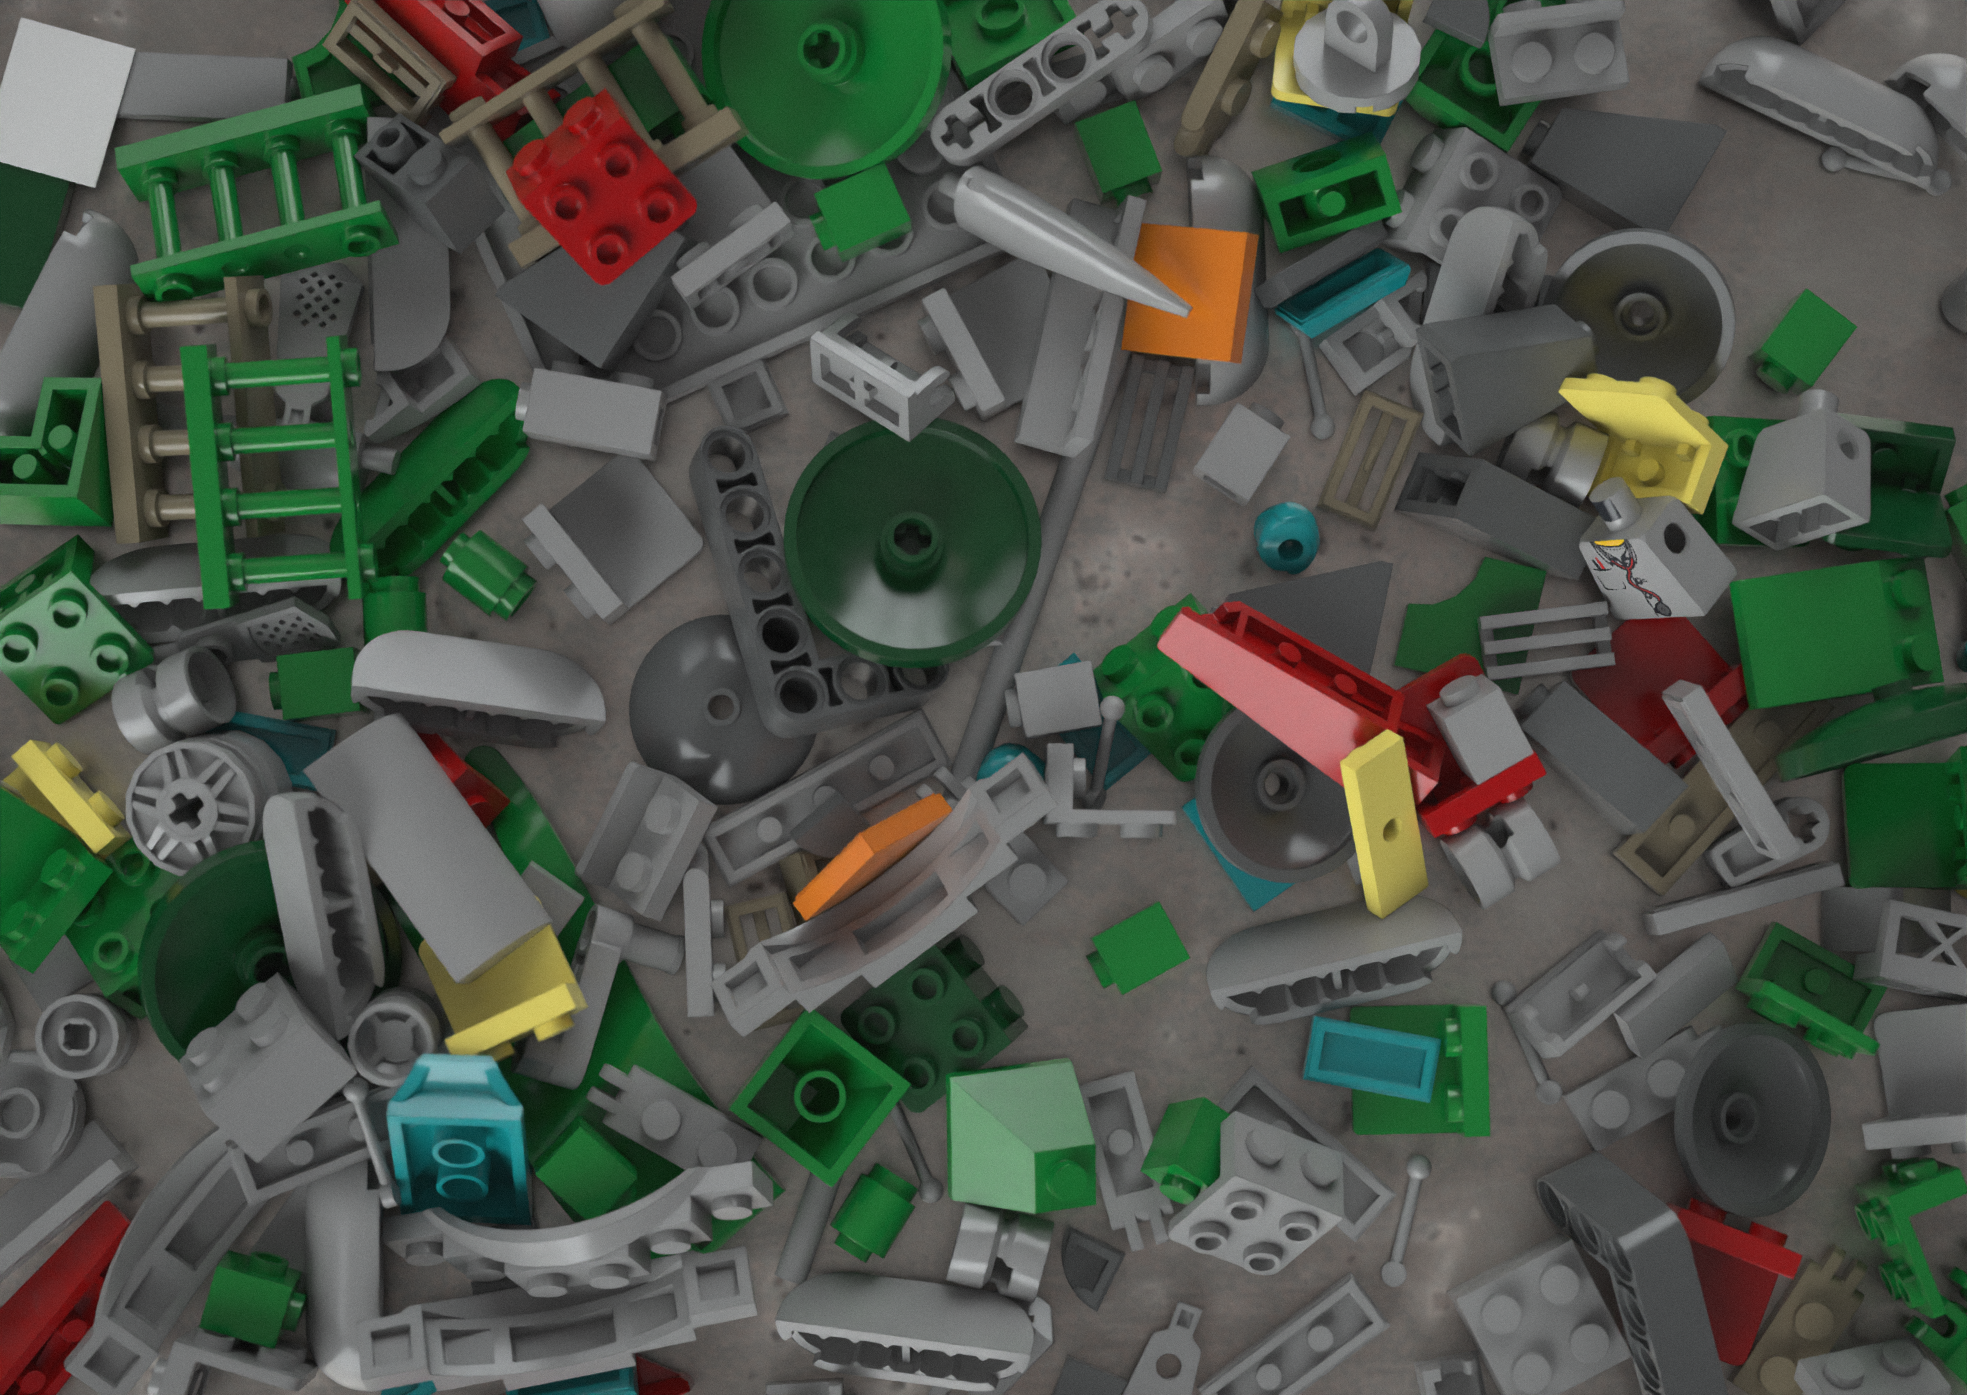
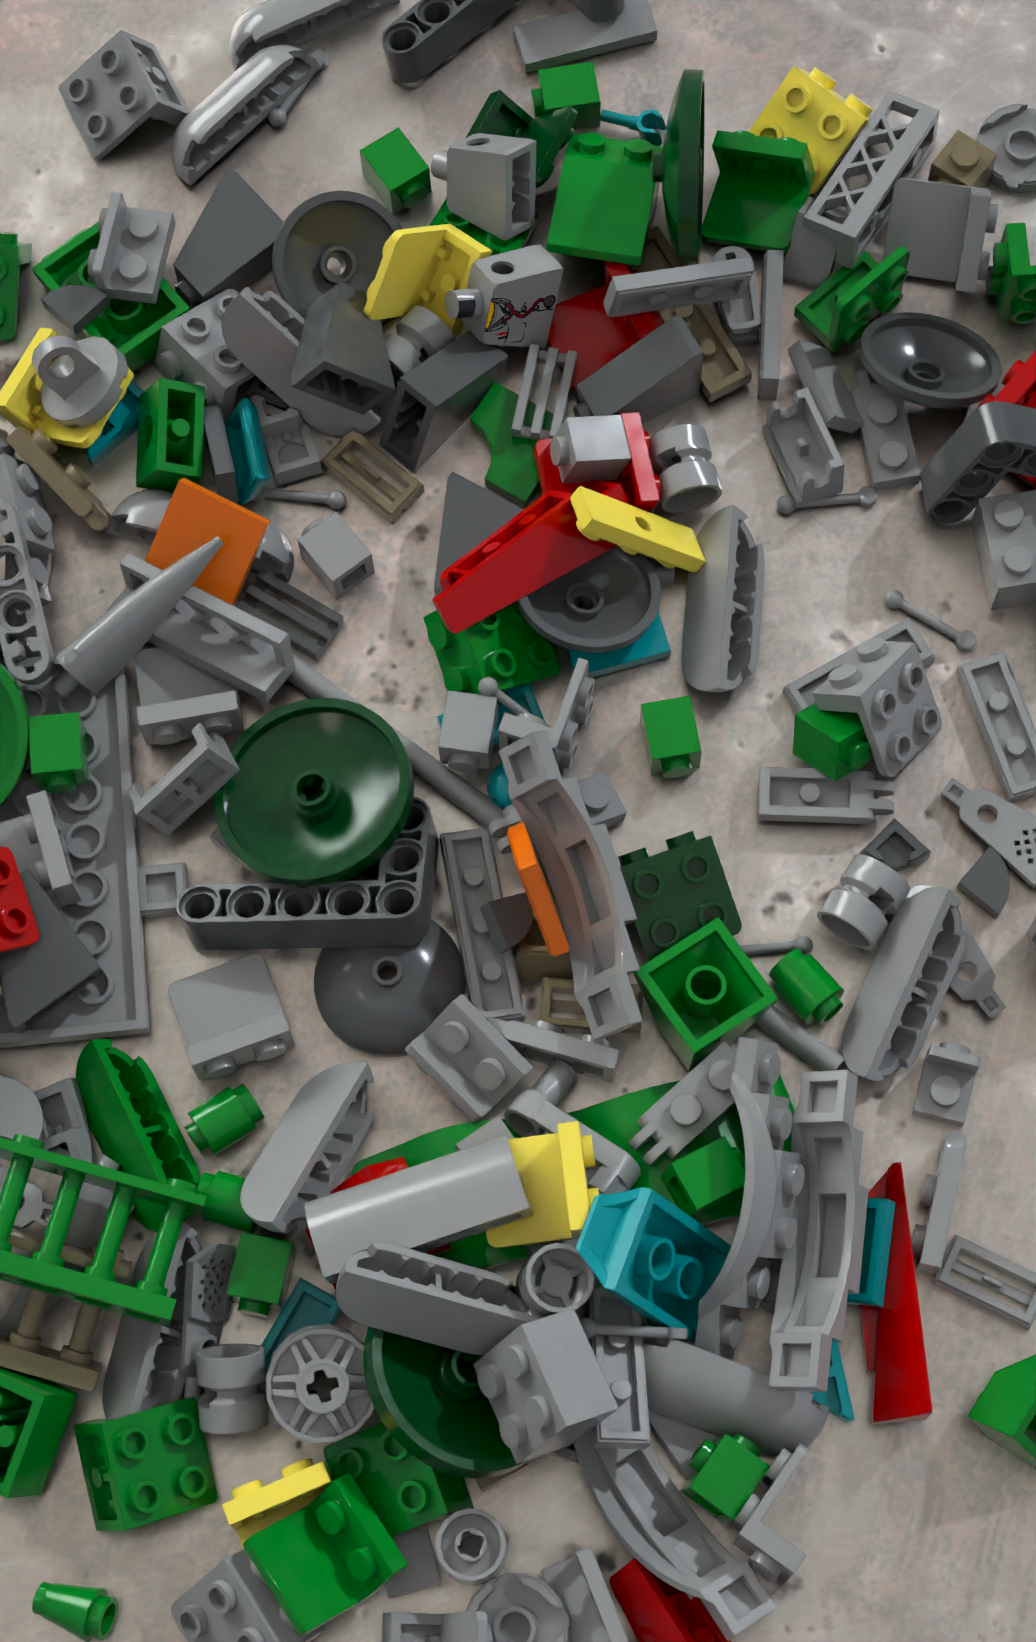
camera: 65 degrees left, 15 degrees down
light grey brick [515,360,667,461] -> none
green slope [946,1058,1096,1214] -> none
green brick [1074,100,1162,206] -> none
teal piece [1254,501,1320,575] -> none
teal tile [1301,1015,1441,1103] -> none
green bracket [1349,1003,1490,1137] -> none

